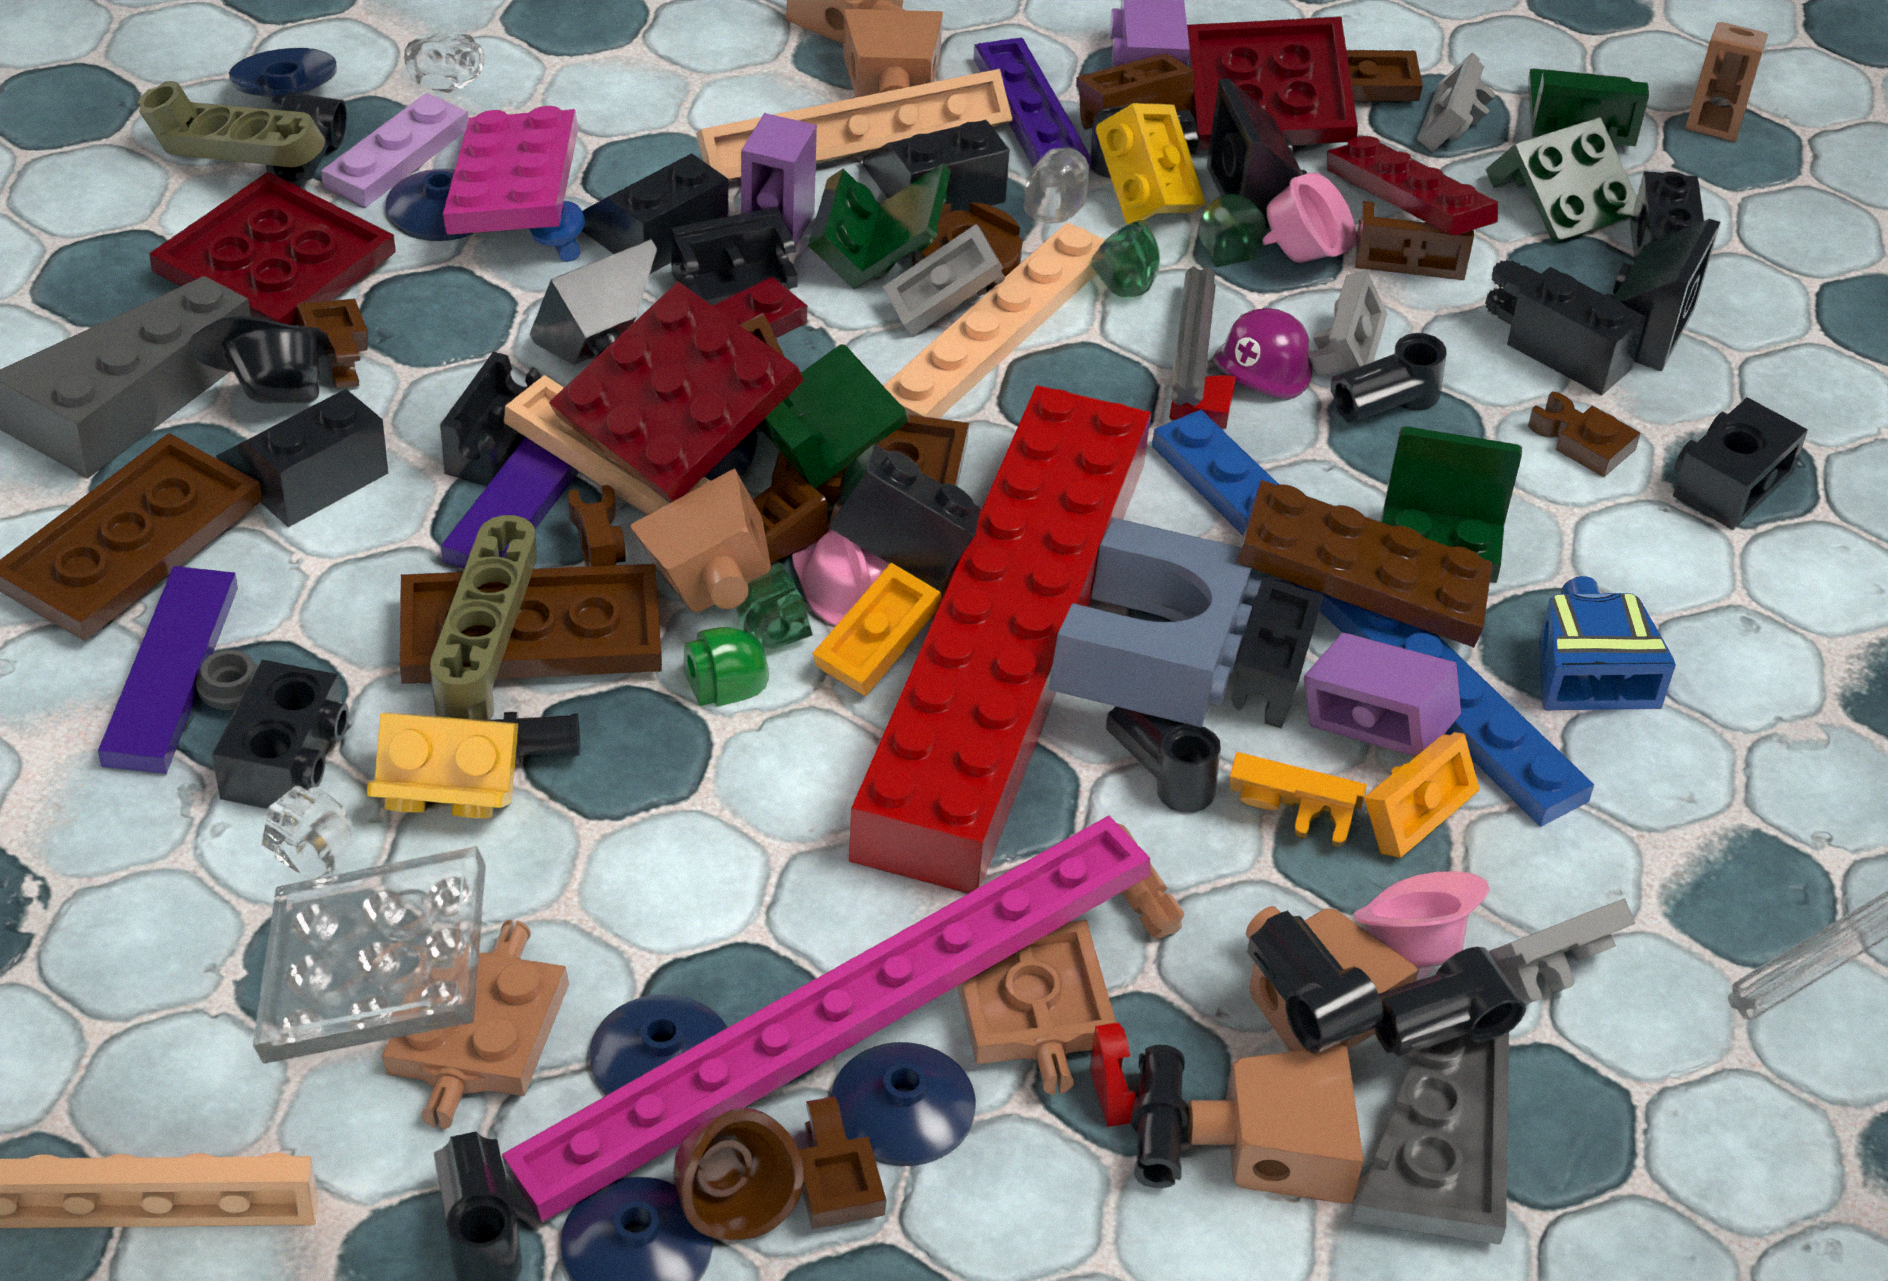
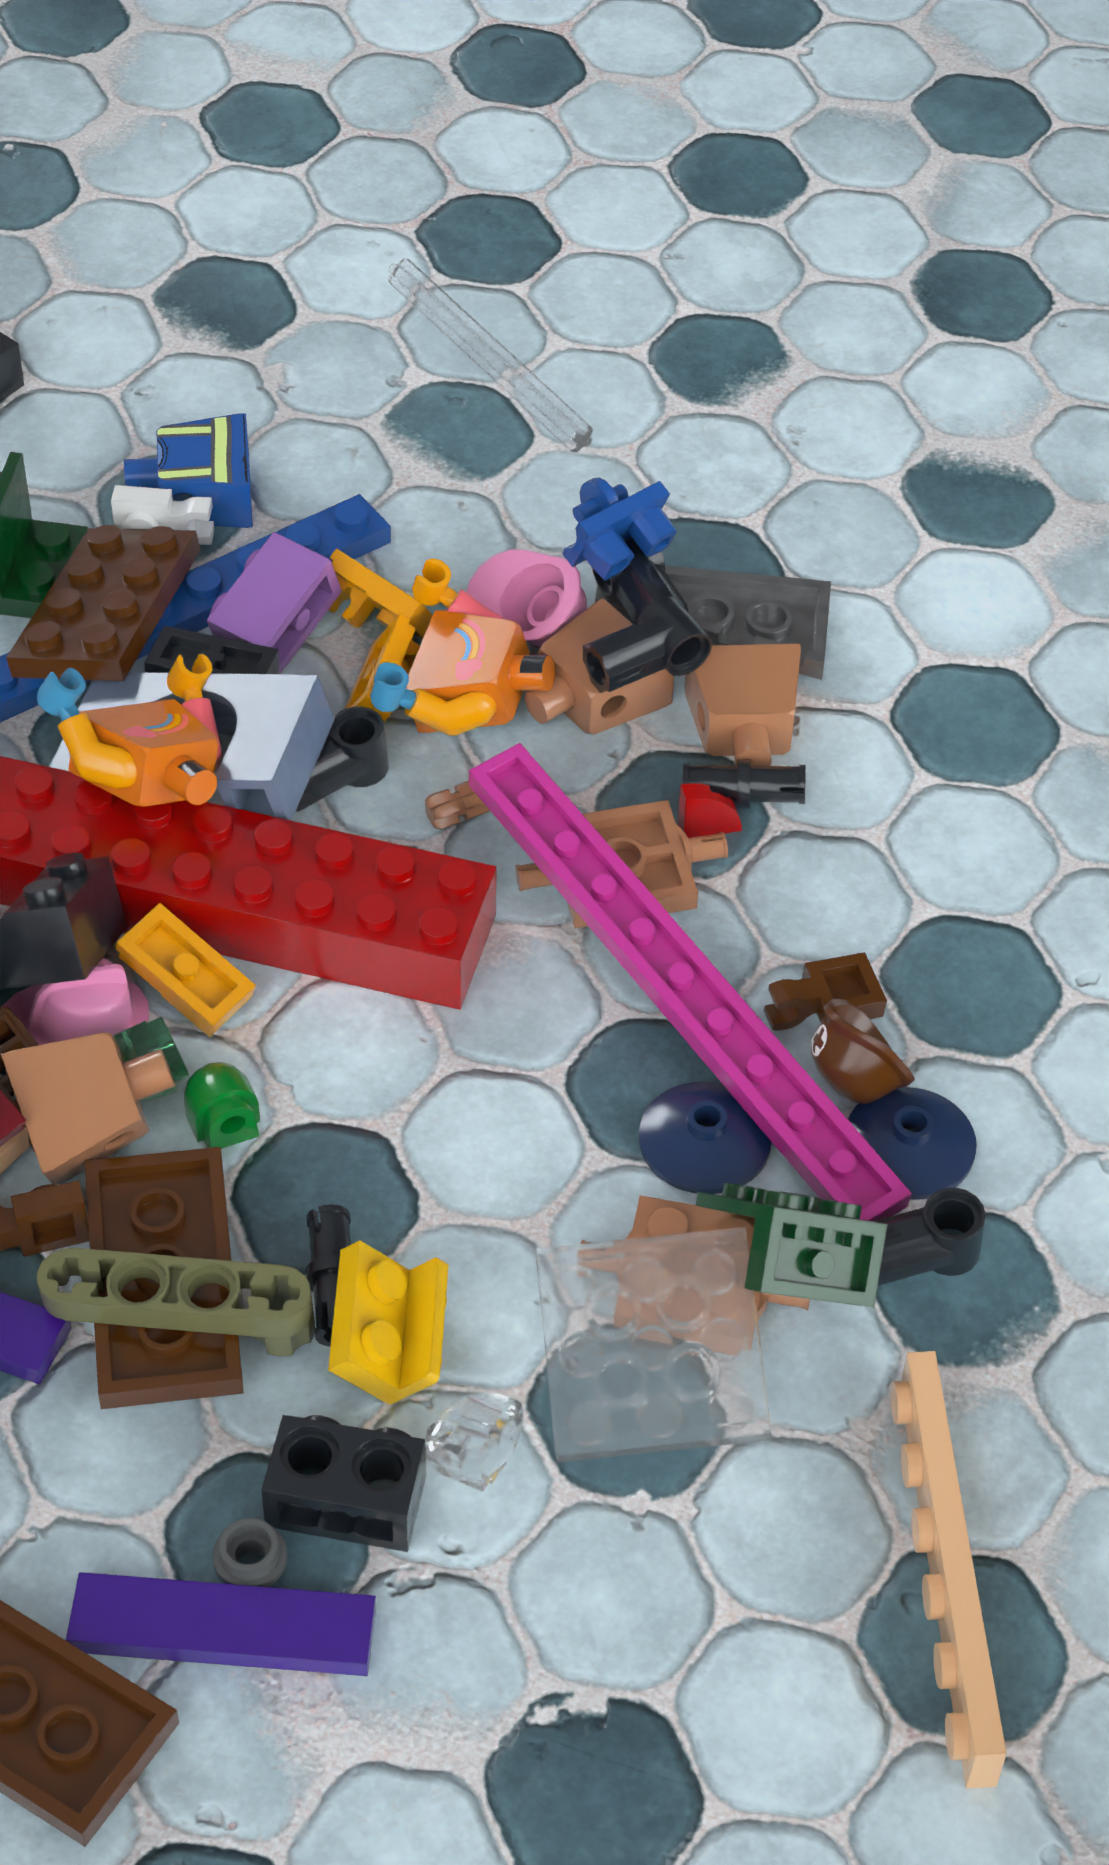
camera: 90 degrees left, 5 degrees up
dark blue dish [831,1042,976,1166] -> none
light grey plate [1489,898,1636,1005] -> none
none -> torso [37,654,222,807]
none -> white plate [111,485,215,545]
none -> torso [370,558,555,736]
none -> blue hips [562,477,677,581]
none -> bracket [695,1182,887,1308]

